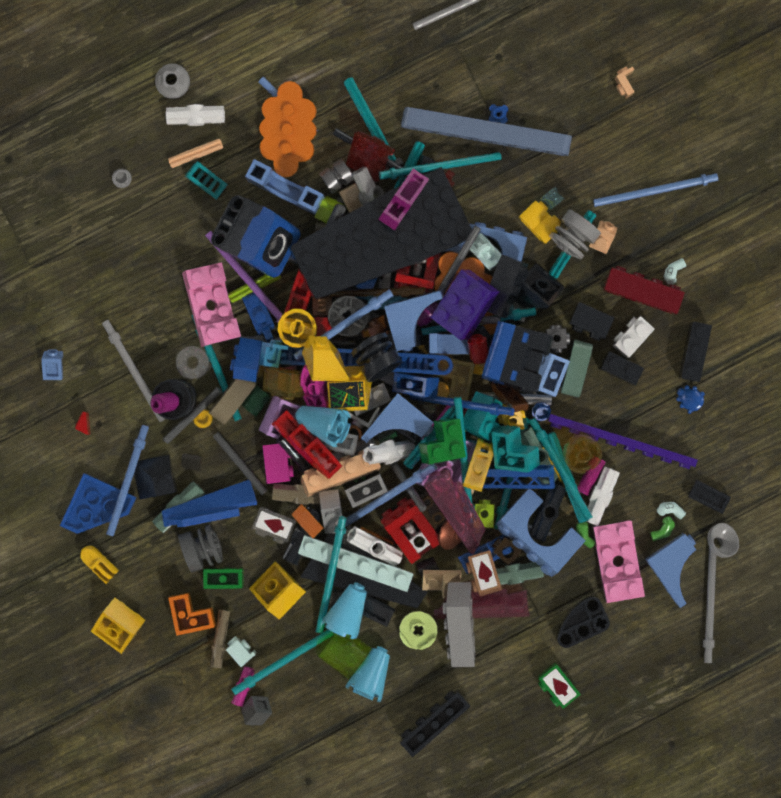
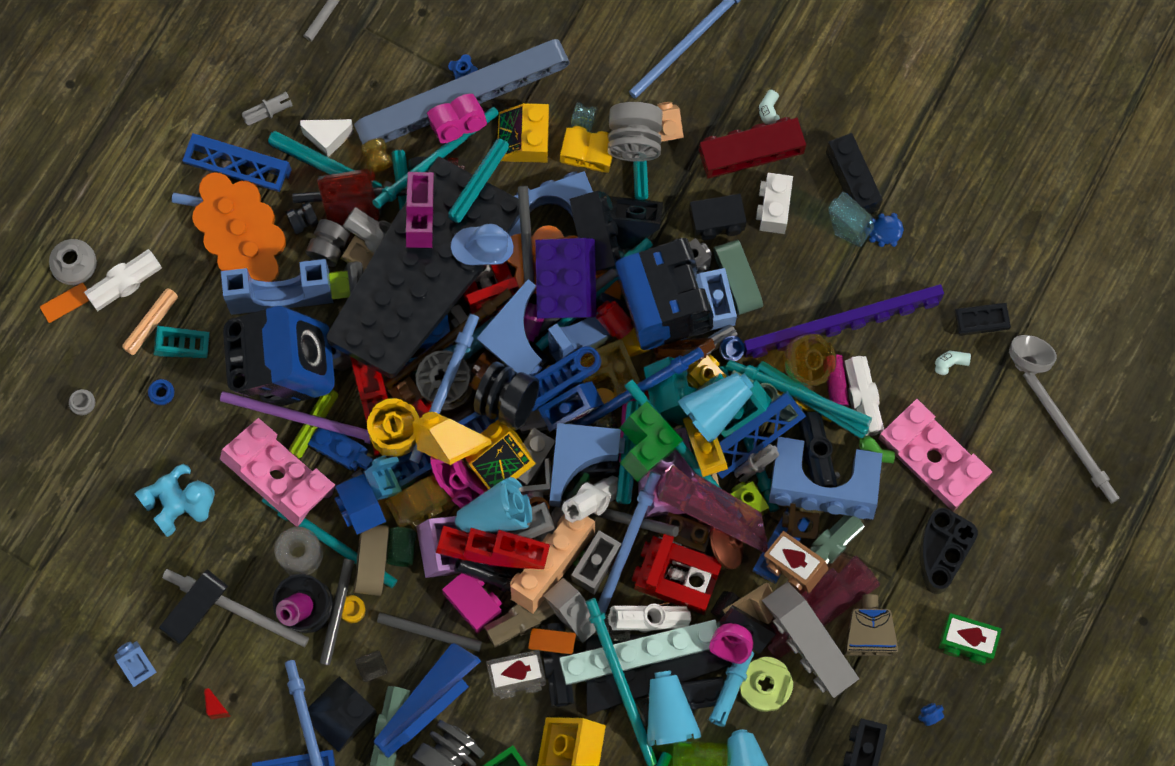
camera: 30 degrees left, 15 degrees down
light aqua hips [470,233,501,271] -> none
black brick [599,352,644,386] -> none
medium blue arch [645,533,696,608] -> none
bright green arm [650,517,675,541] -> none
none -> orange sticker [40,283,90,323]
none -> medium azure animal [135,464,215,537]
none -> blue plate [148,379,175,405]
none -> black beam [159,569,228,645]
none -> blue fence [182,133,292,192]
none -> light grey axle [242,91,293,126]
none -> black wheel [285,201,319,235]
none -> white slope [300,119,353,157]
none -> clear yellow wheel [361,138,393,173]
none -> dark pink brick [427,94,487,143]
none -> teal axle [448,138,509,223]
none -> medium blue piece [451,224,514,265]
none -> yellow slope [498,103,549,163]
none -> medium azure cone [678,372,754,443]
none -> dark pink helmet [709,623,753,664]
none -> medium azure pin [709,651,754,727]
none -> black plate [716,605,776,654]
none -> light grey axle [734,444,779,482]
none -> clear light blue slope [829,191,874,247]
none -> dark tan torso [844,594,898,656]
none -> blue plate [918,703,945,726]

